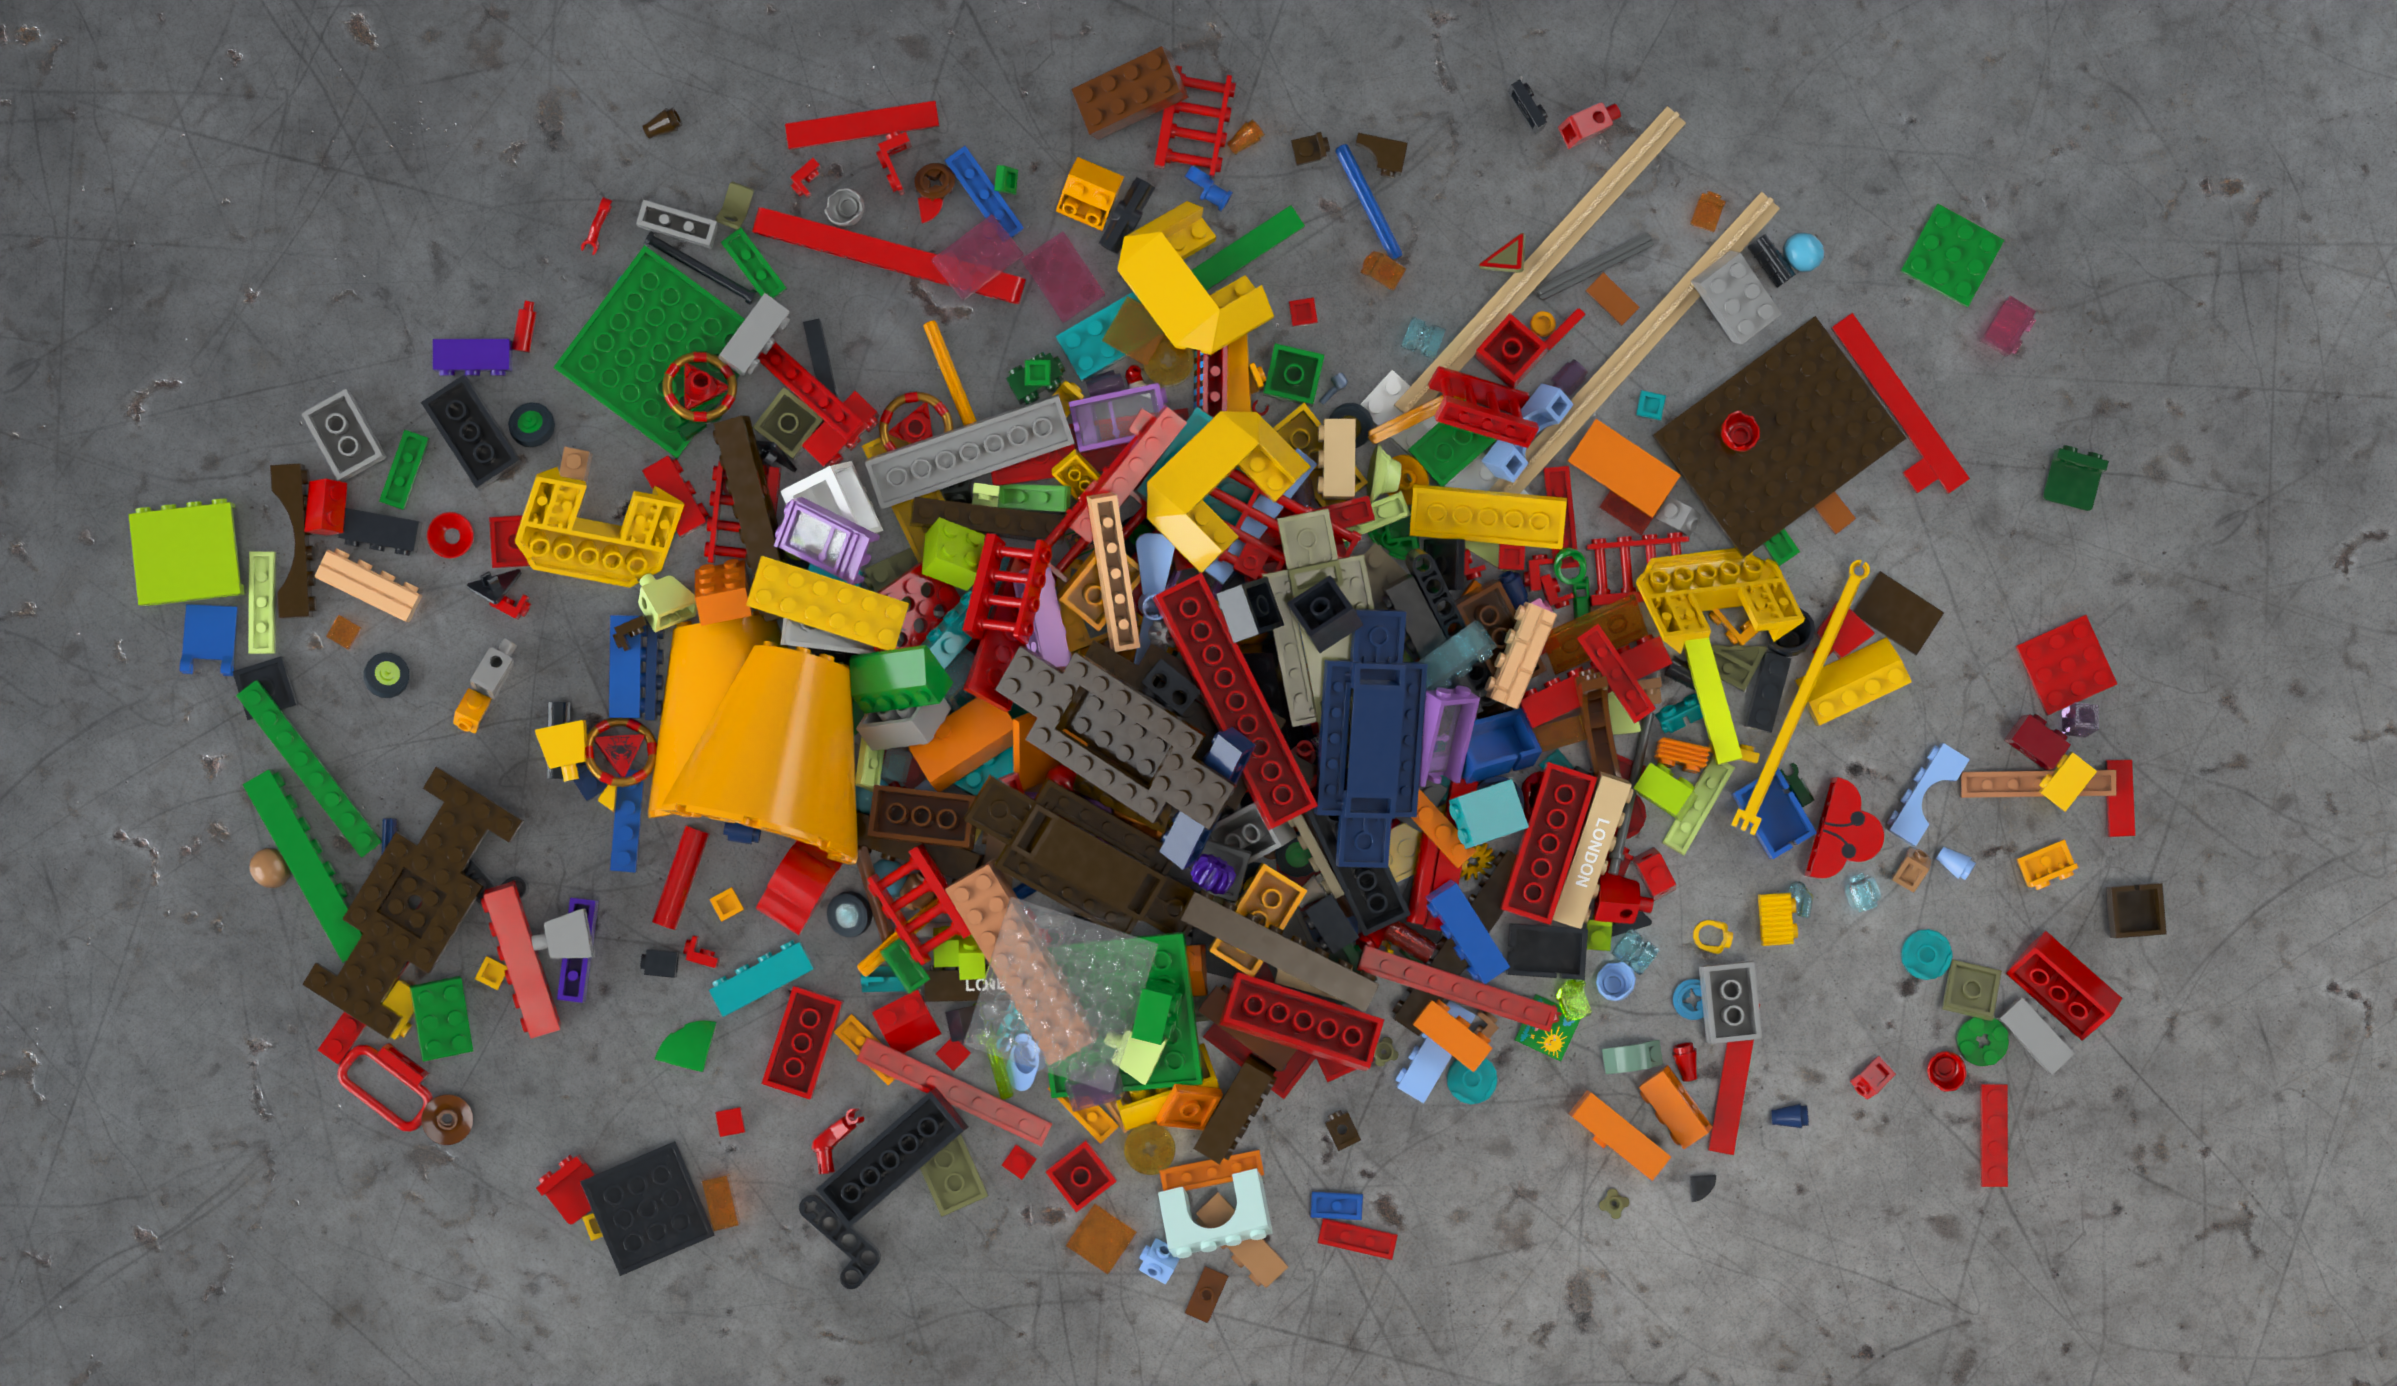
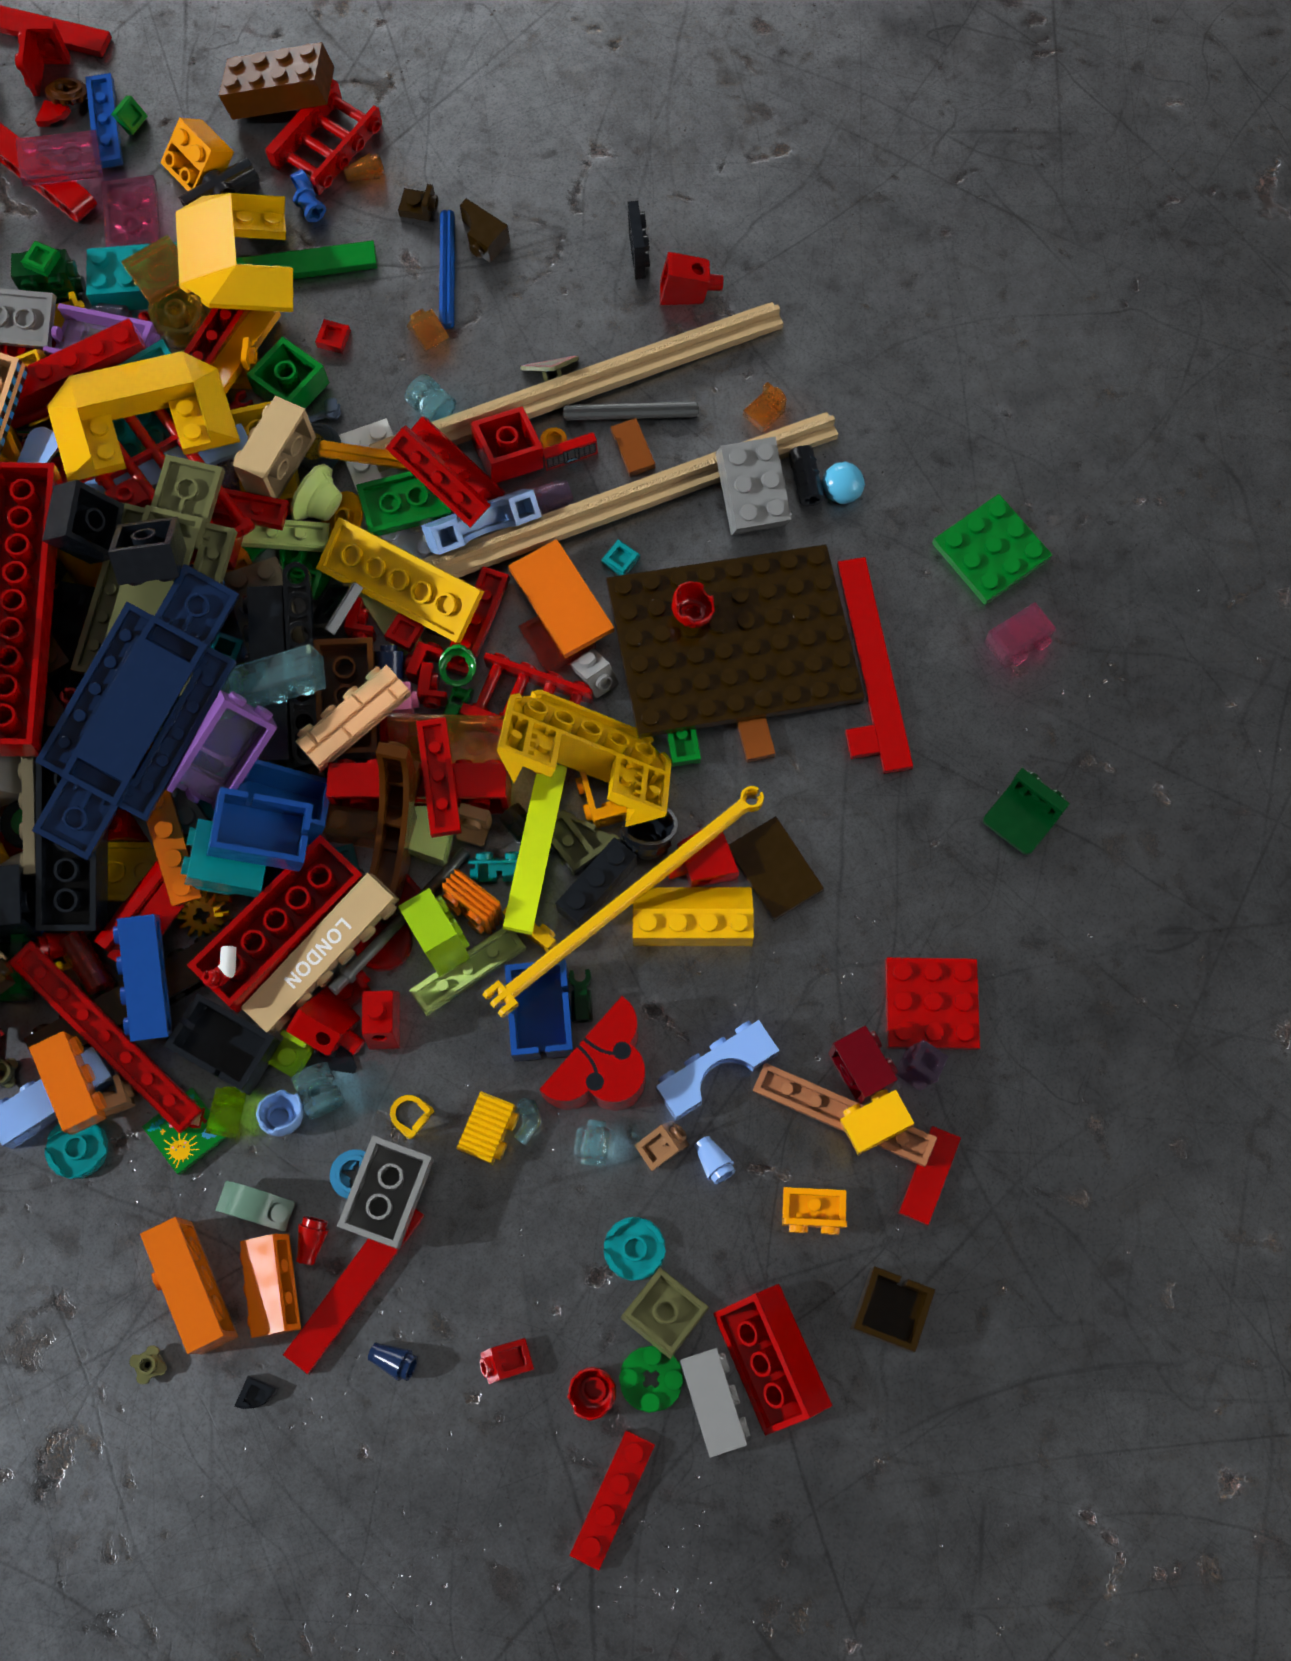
camera: 35 degrees right, 15 degrees down
none -> arm [202,946,237,989]
none -> blue piece [206,787,313,872]

